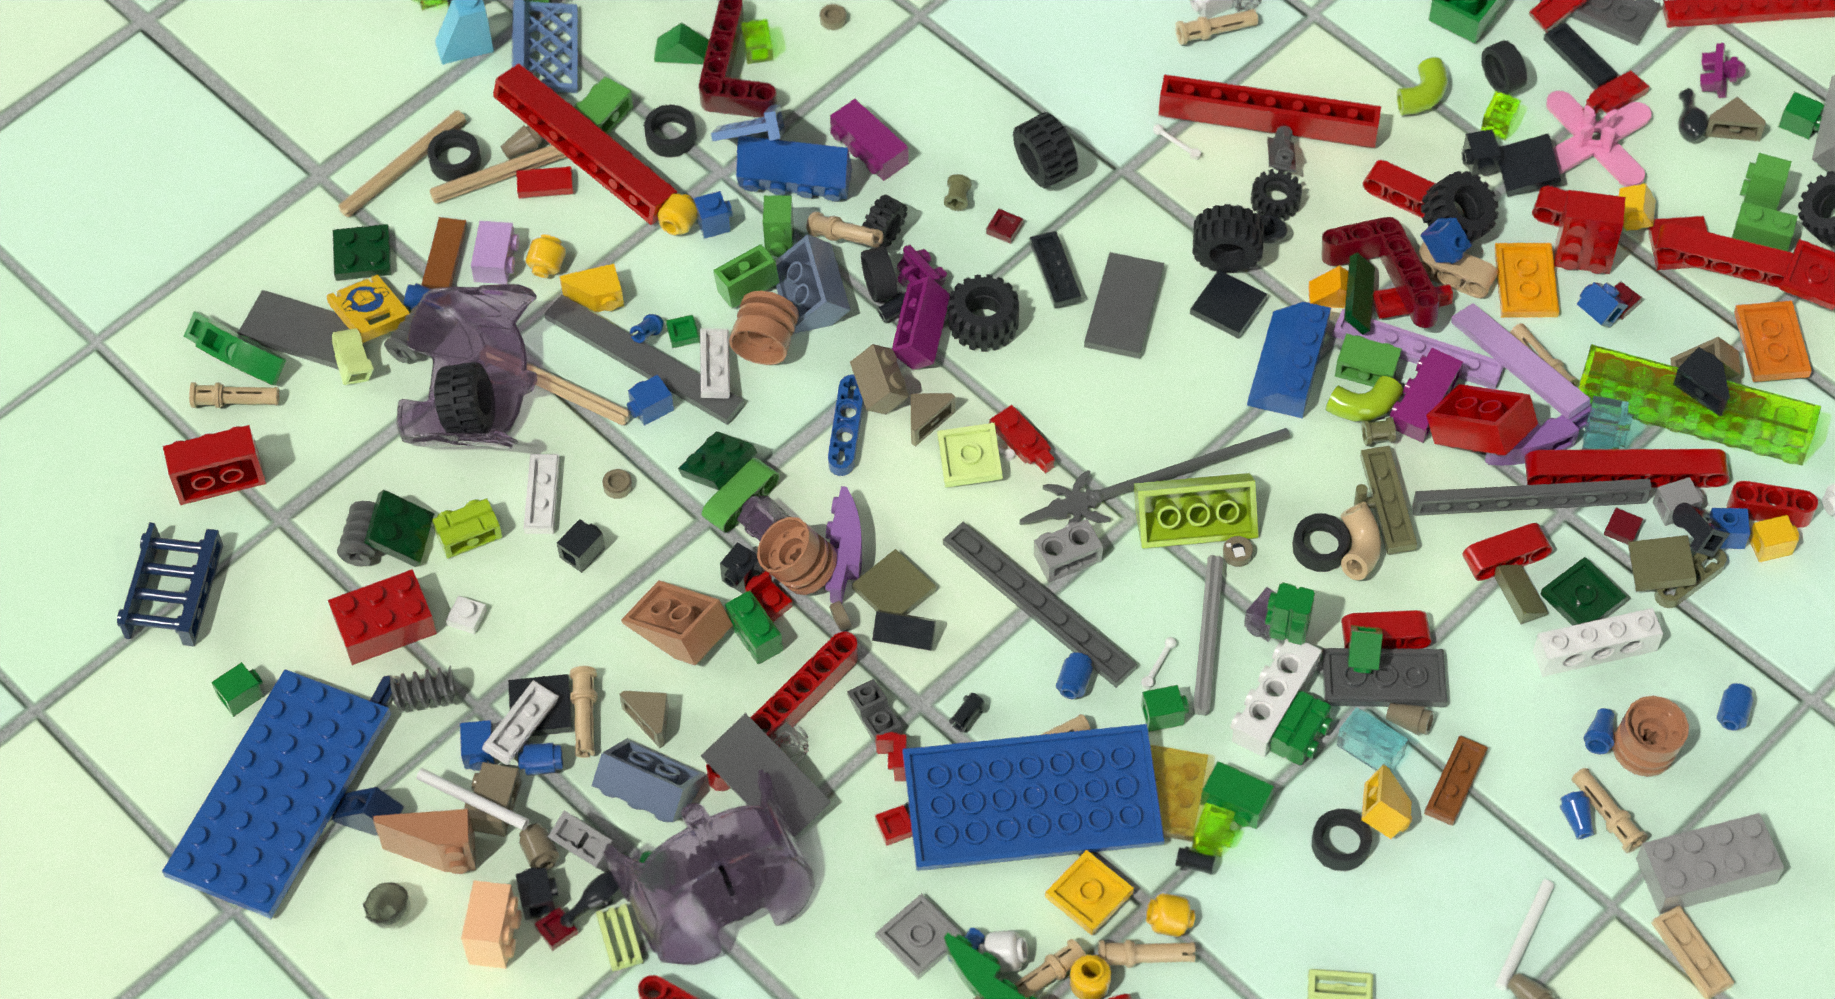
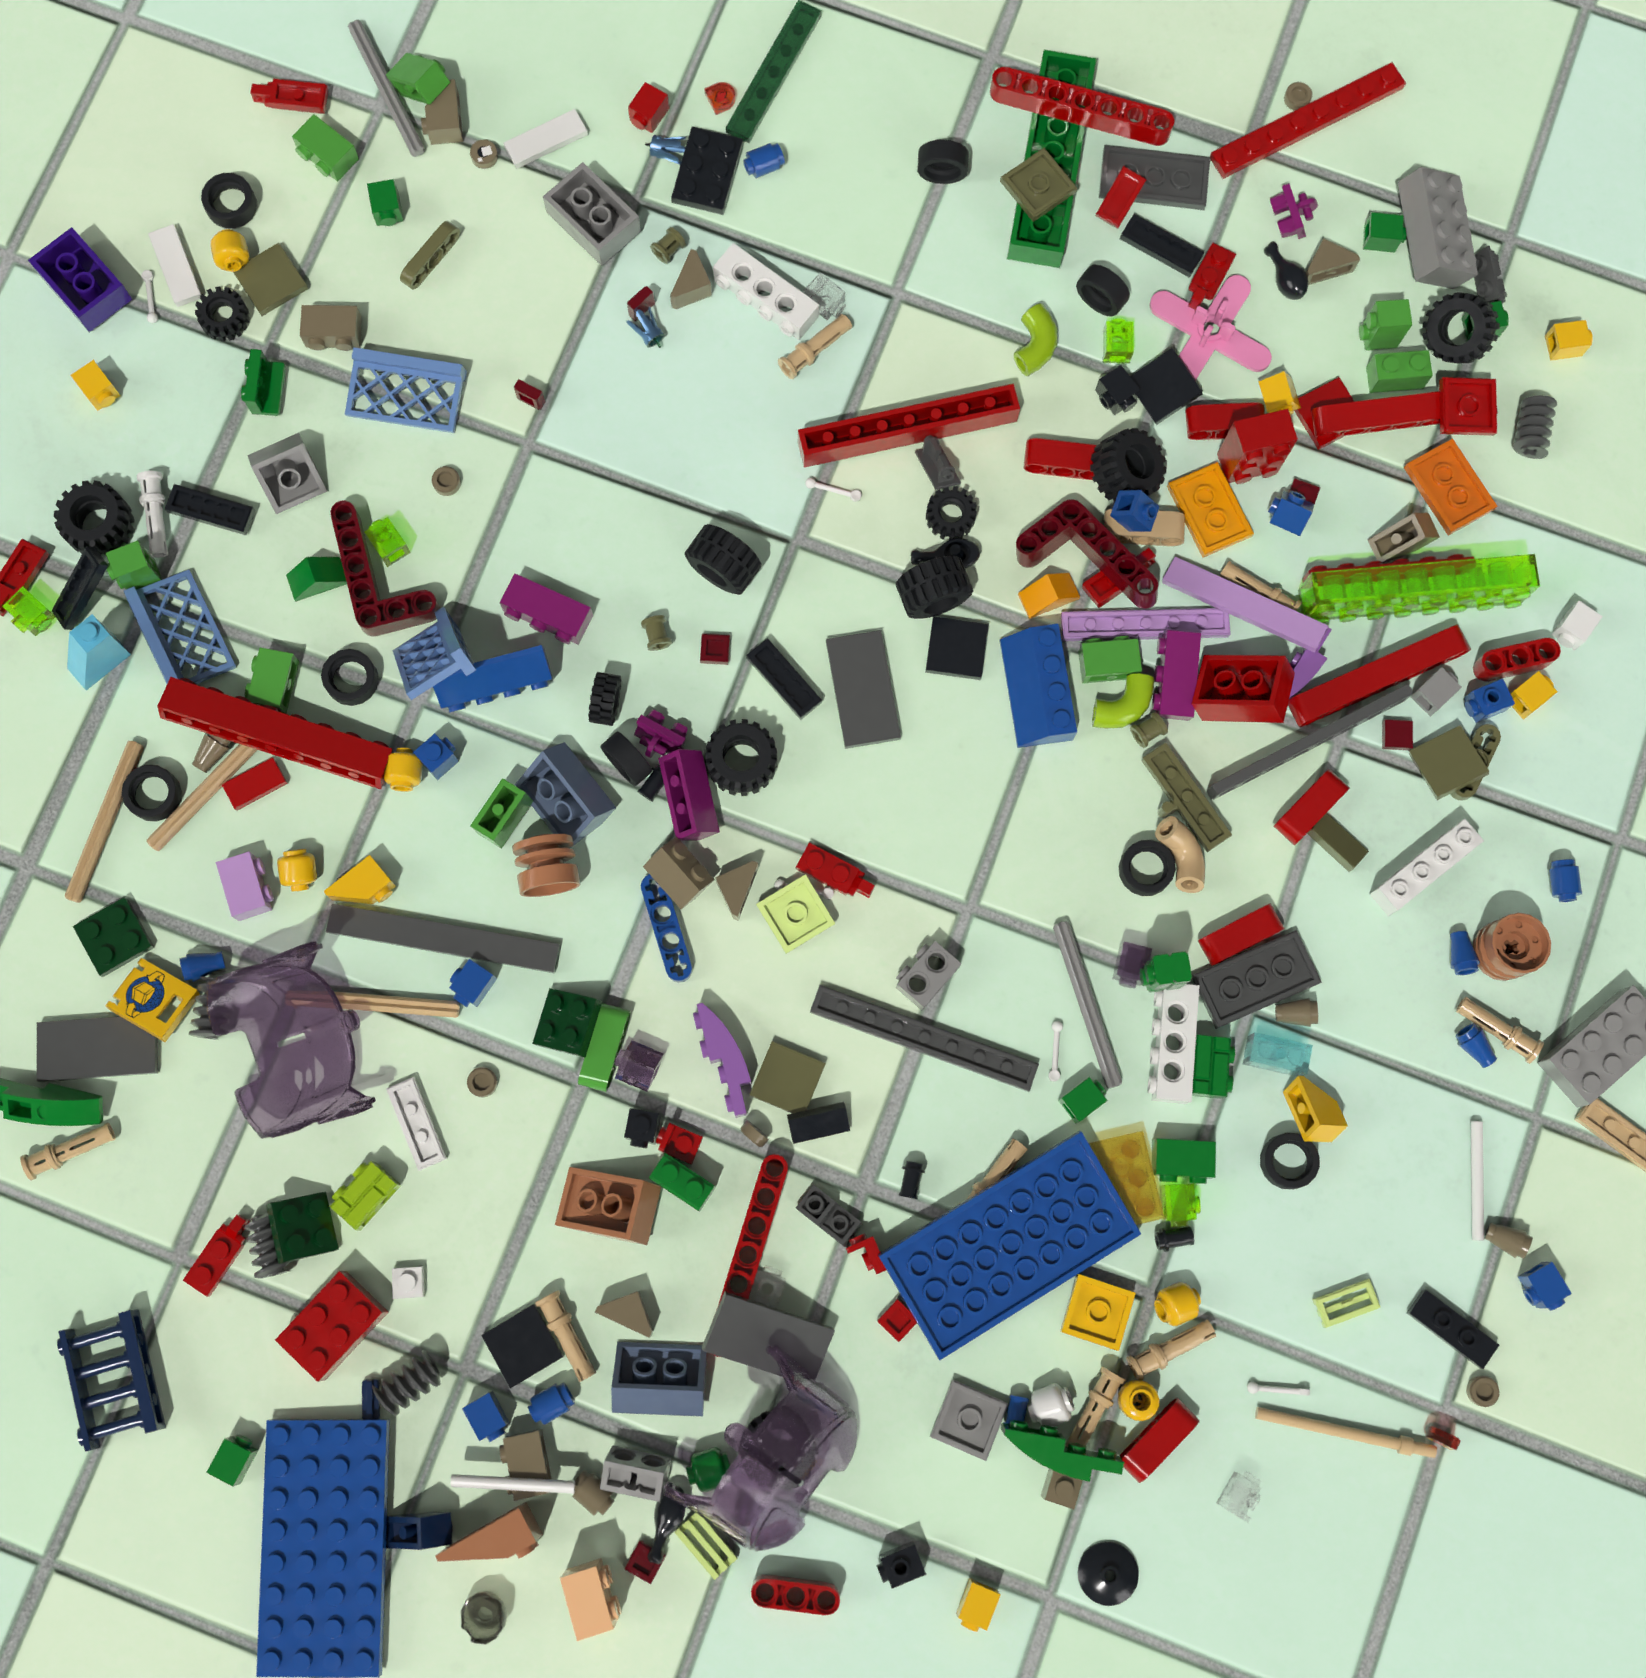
camera: 30 degrees left, 20 degrees up
red brick [163,425,266,505] -> none
yellowish green leg [332,328,373,385] -> none
dark orange tile [421,217,467,293] -> none
black tyre [434,361,495,438] -> none
white tile [482,680,559,766] -> none
black brick [515,867,559,921] -> none
black brick [557,519,605,573] -> none
blue pin [630,314,664,343] -> none
green tile [665,314,700,349] -> none
white tile [700,328,730,399] -> none
nougat wheel [757,517,837,595] -> none
bright green brick [763,195,794,257] -> none
tan pin [806,211,883,248] -> none
dark grey piece [1019,428,1290,525] -> none
blue brick [1056,652,1093,699] -> none
lime slope [1134,473,1259,549] -> none
dark tan tile [1223,536,1253,567] -> none
dark green tile [1344,252,1375,335] -> none
green brick [1347,625,1383,673] -> none
dark orange tile [1424,735,1488,826] -> none
dark green plate [1540,557,1627,626] -> none
clear light blue brick [1582,396,1633,450] -> none
black leg [1672,502,1730,557] -> none
black slope [1673,347,1730,417] -> none
none -> red hinge [182,1215,250,1297]

